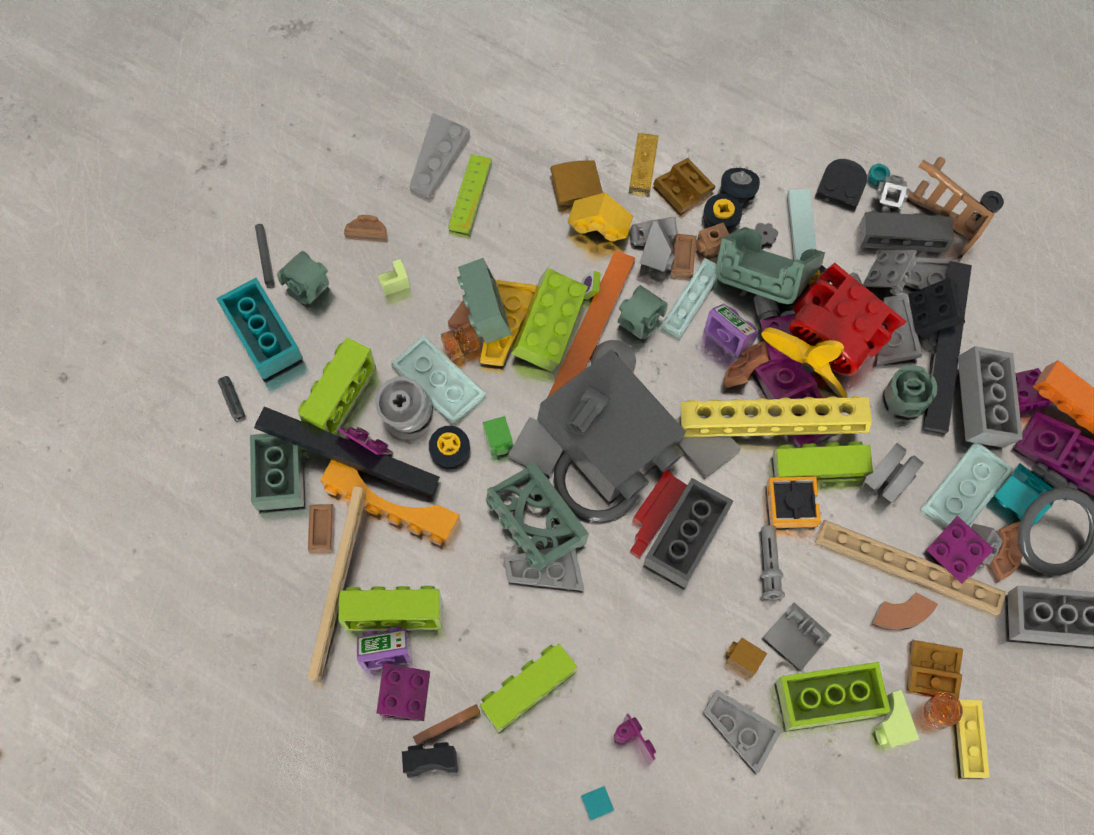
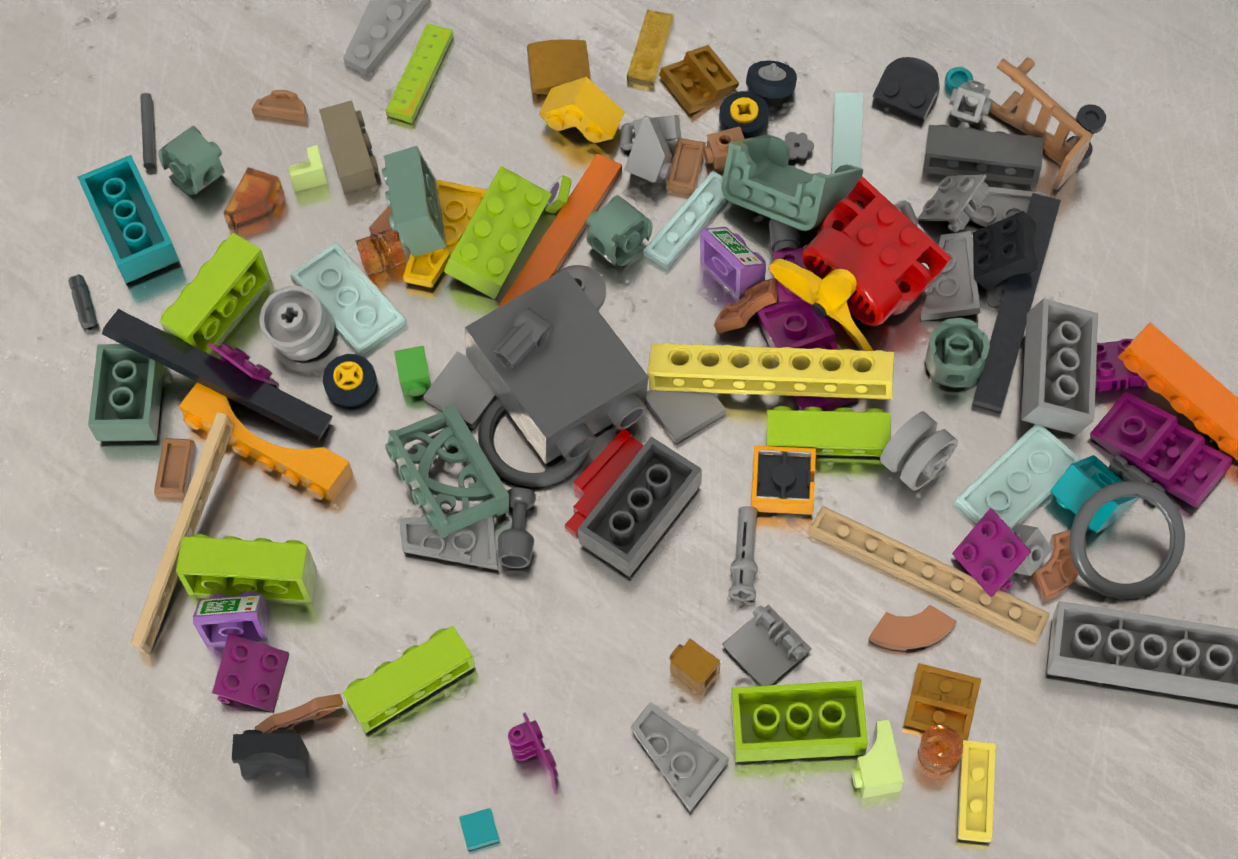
camera: 10 degrees right, 5 degrees down
none -> clear orange slope [223,167,284,230]
none -> dark tan brick [319,100,379,193]
none -> dark grey piece [497,488,536,568]

